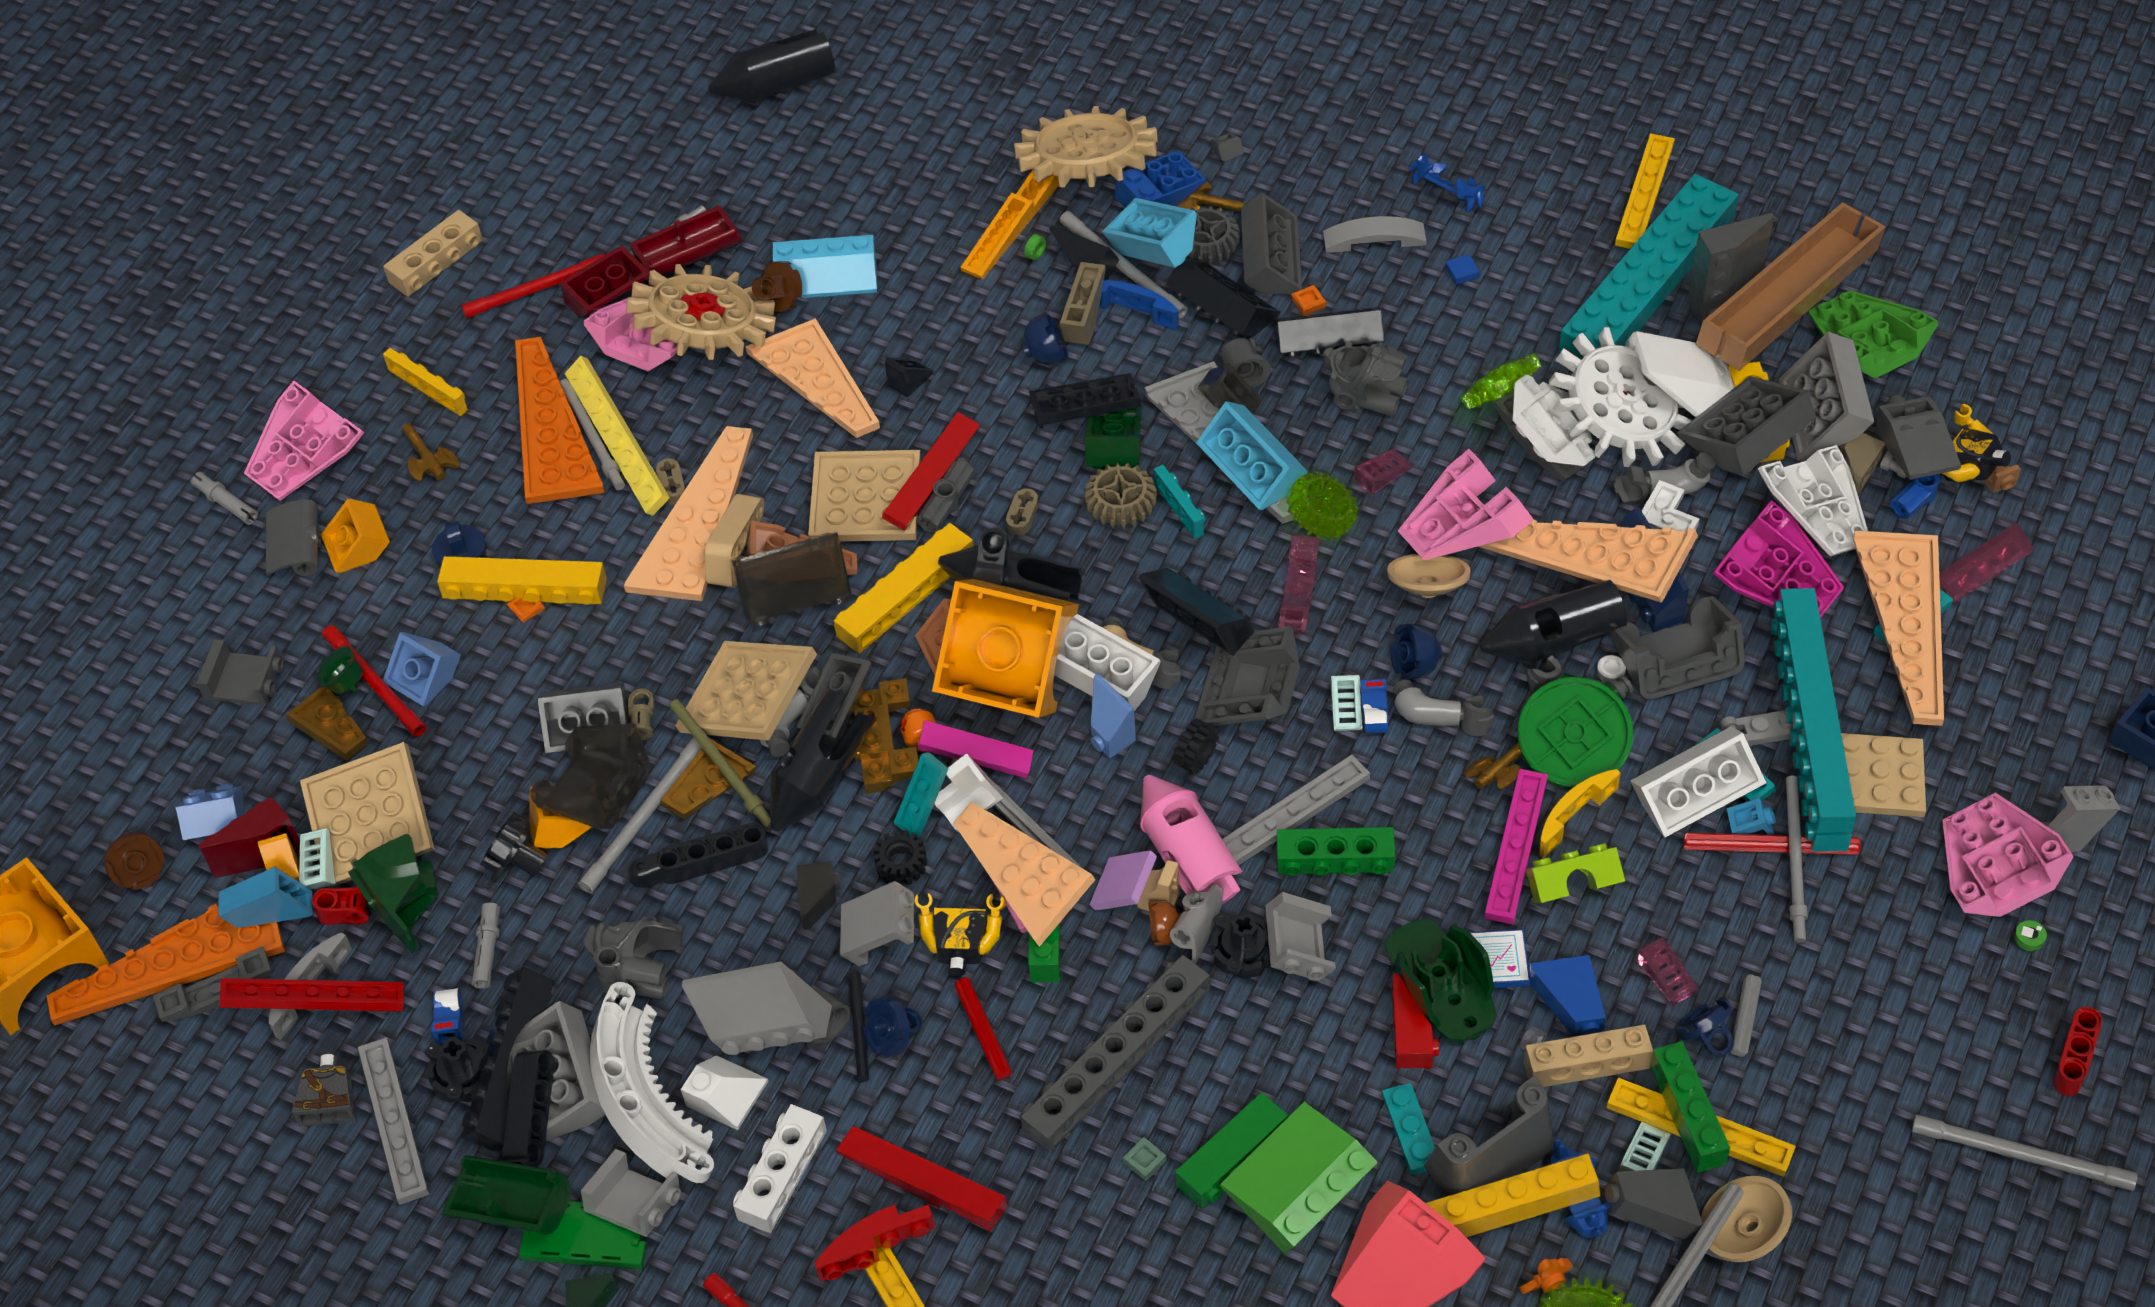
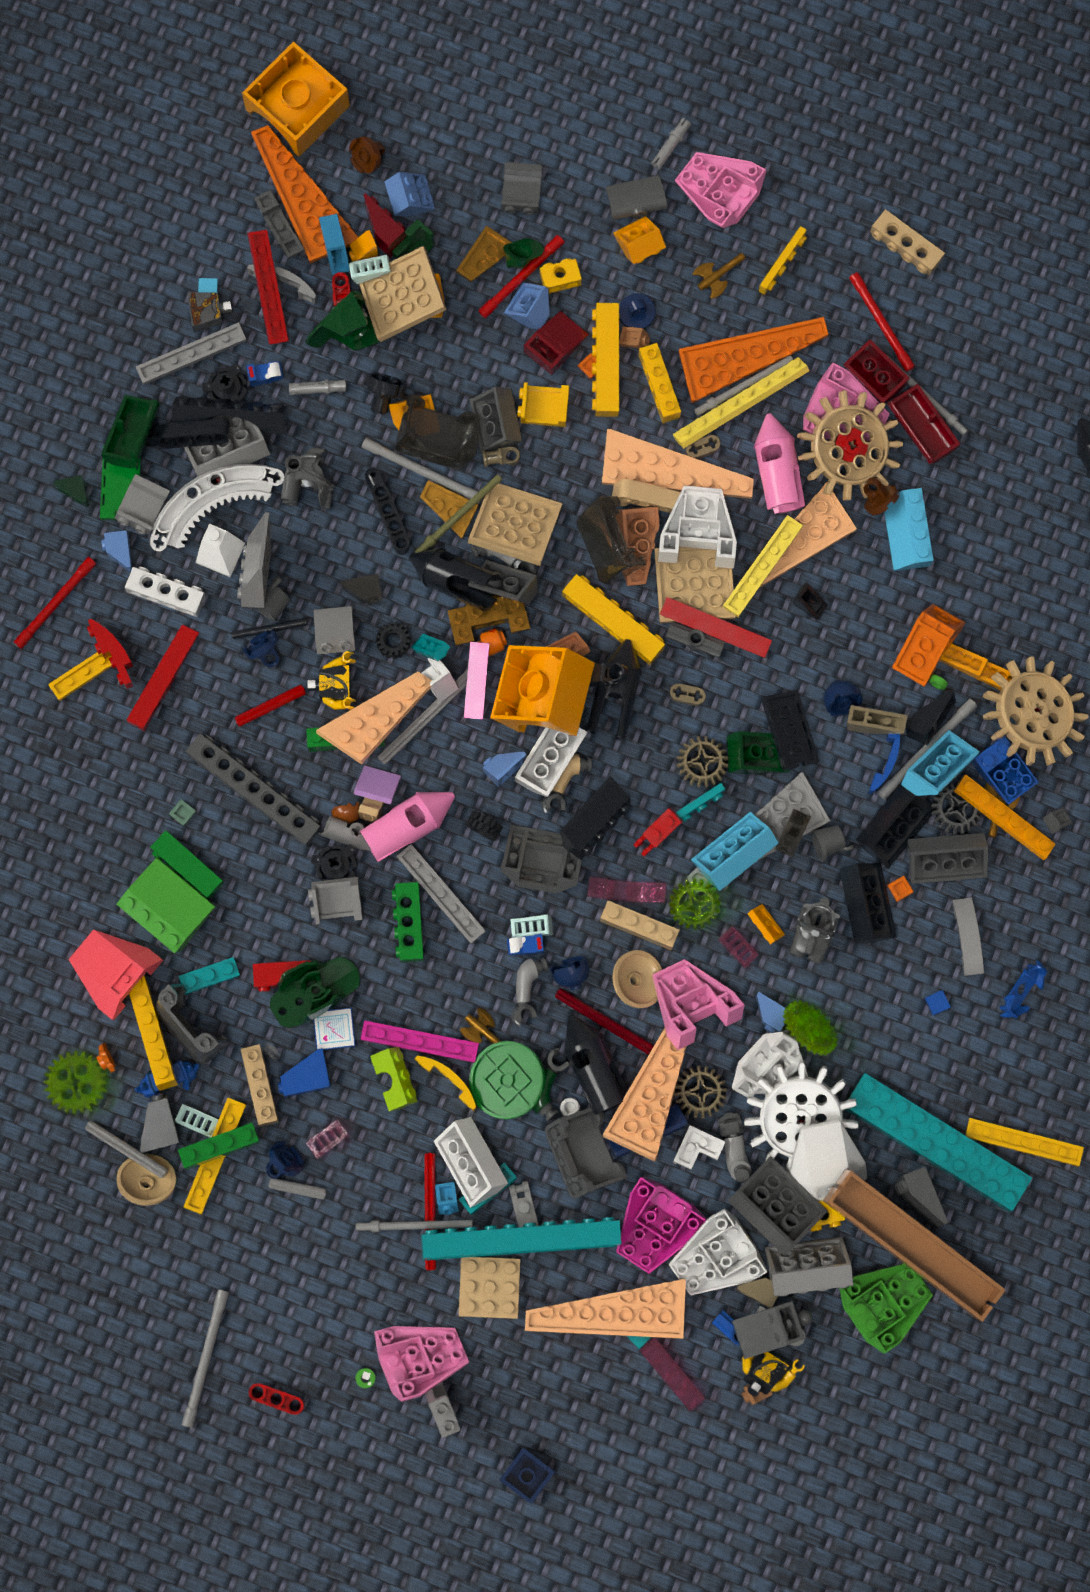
camera: 80 degrees right, 25 degrees up
none -> medium blue slope [101,530,132,572]
none -> medium azure tile [198,278,218,293]
none -> dark green panel [392,219,435,260]
none -> yellow panel [517,382,569,427]
none -> dark red slope [524,311,589,376]
none -> yellow brick [540,258,582,294]
none -> dark red axle [555,988,654,1055]
none -> tan brick [600,901,679,950]
none -> medium nougat bracket [619,327,650,349]
none -> red hinge [633,807,683,857]
none -> yellow brick [638,343,681,424]
none -> white wedge [658,486,737,569]
none -> dark tan gear [674,1066,727,1119]
none -> light yellow plate [723,515,803,617]
none -> light orange plate [747,904,785,945]
none -> bright pink piece [753,414,805,514]
none -> medium blue slope [756,992,792,1033]
none -> orange bracket [892,604,966,687]
none -> light orange plate [953,774,1055,860]

